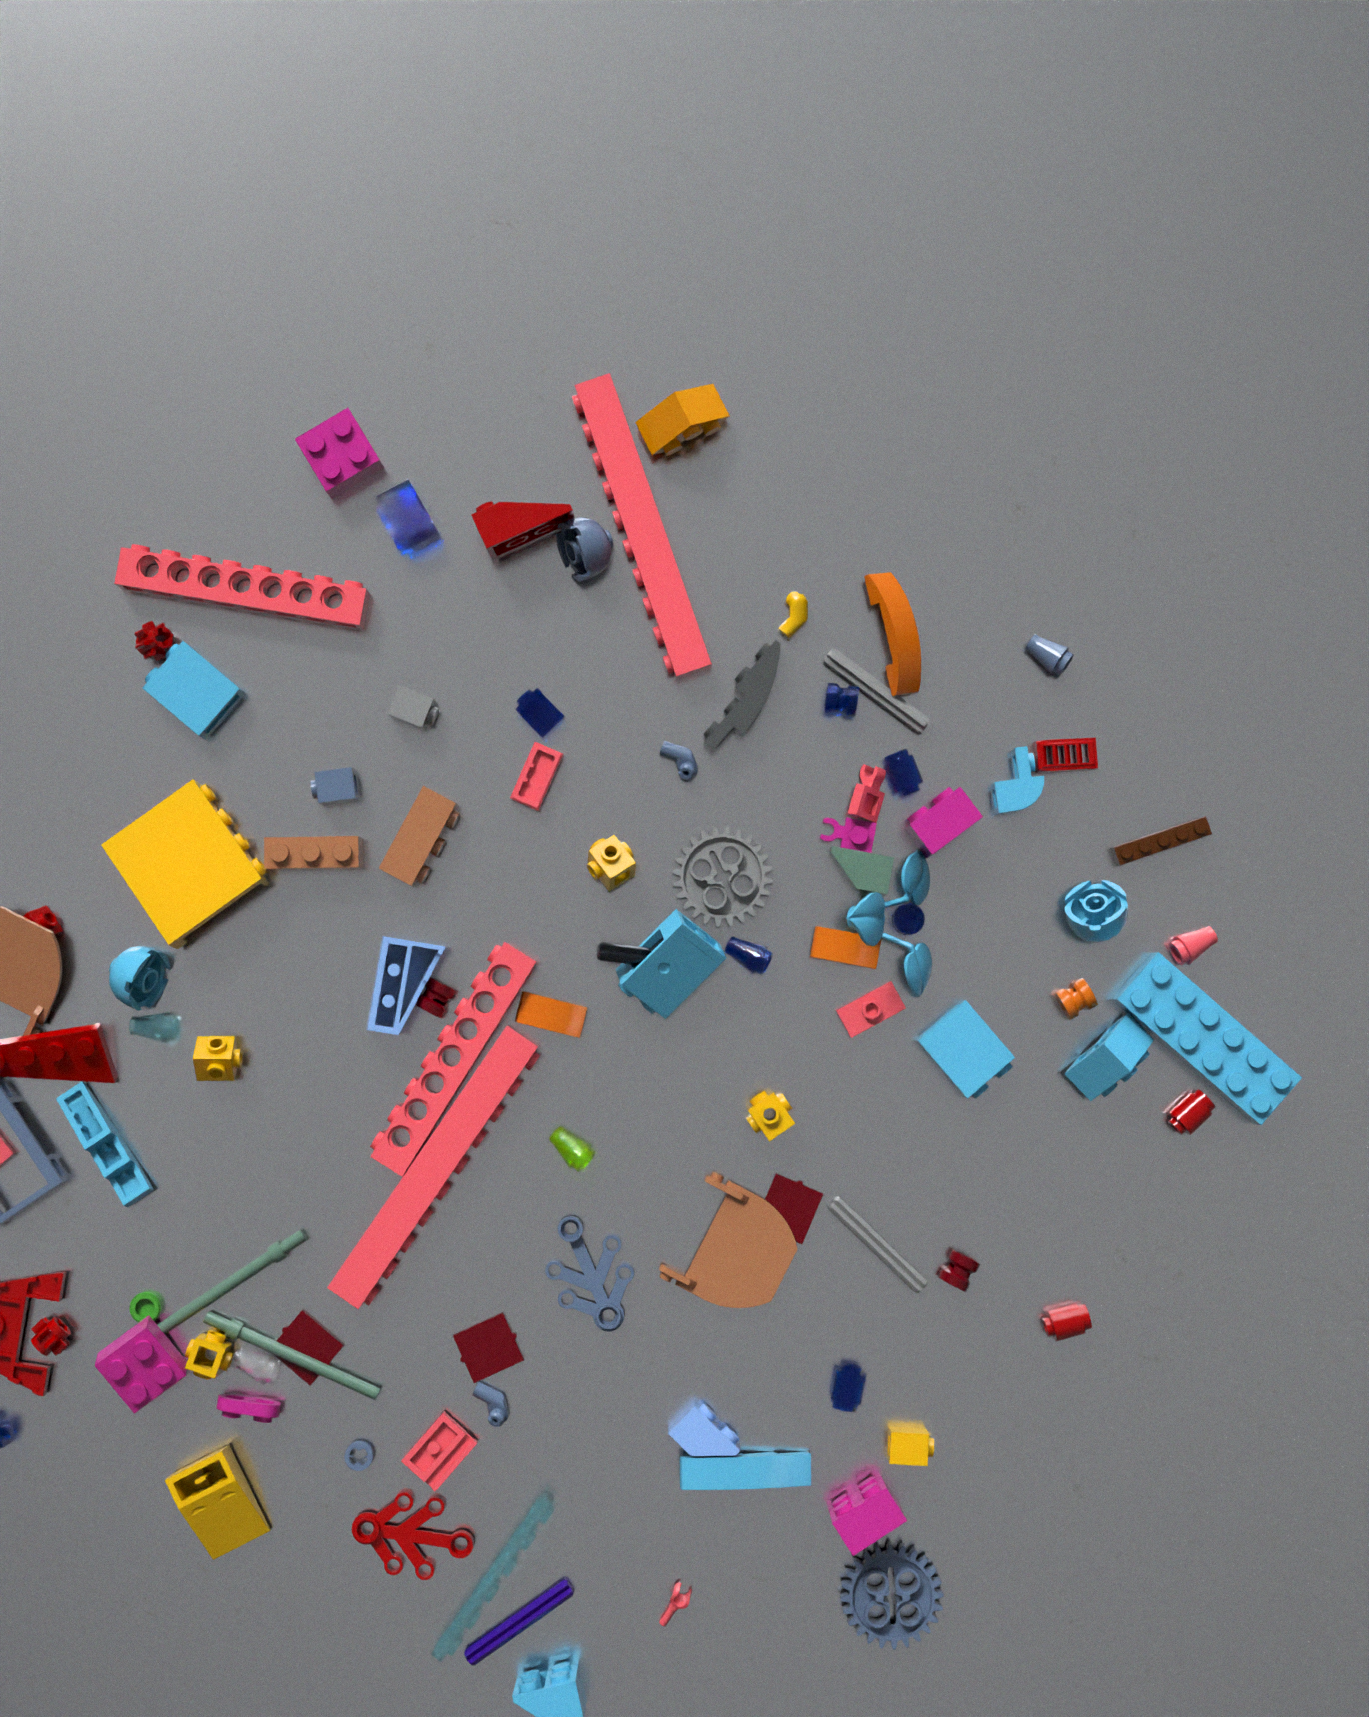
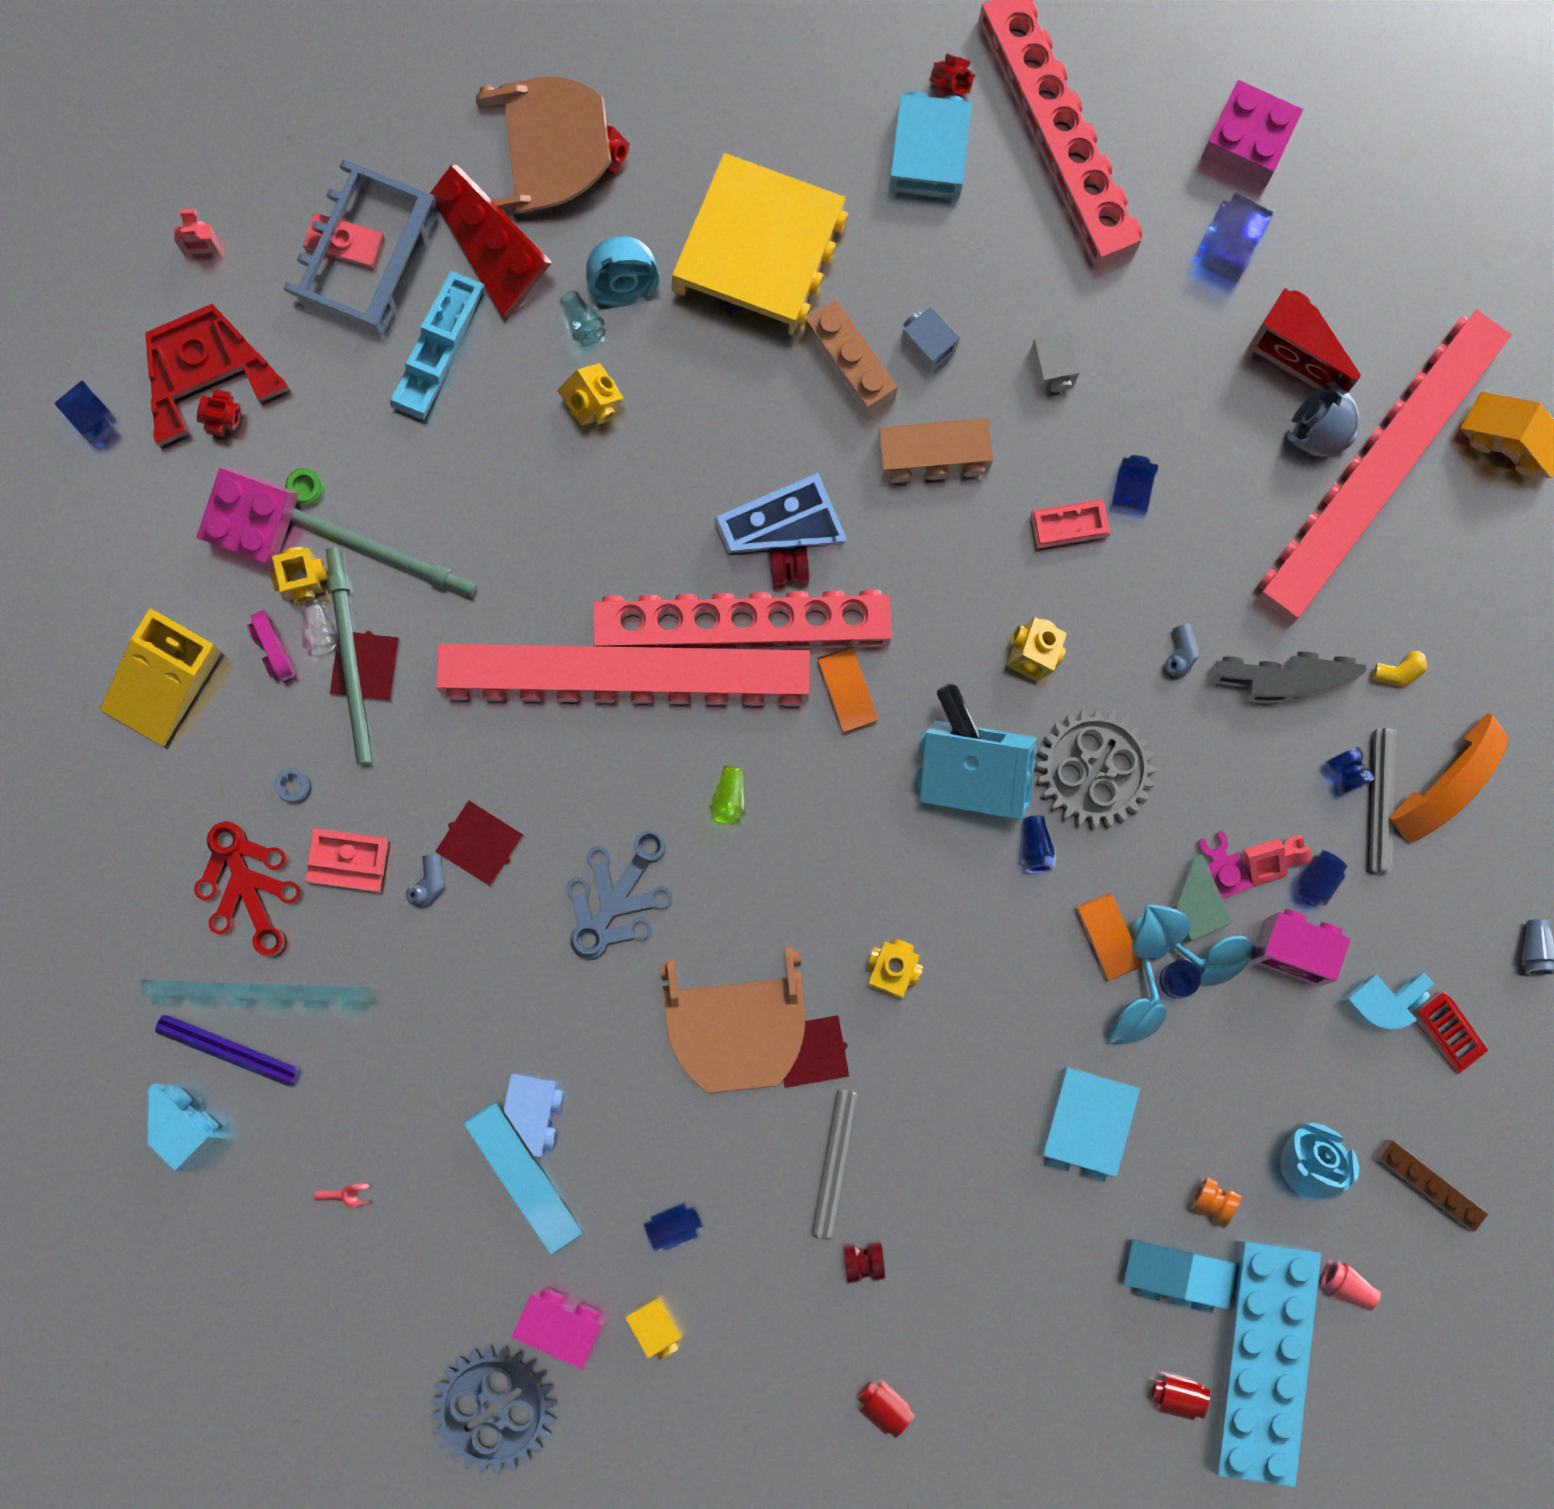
camera: 50 degrees right, 5 degrees down
coral plate [836,981,906,1038] -> none

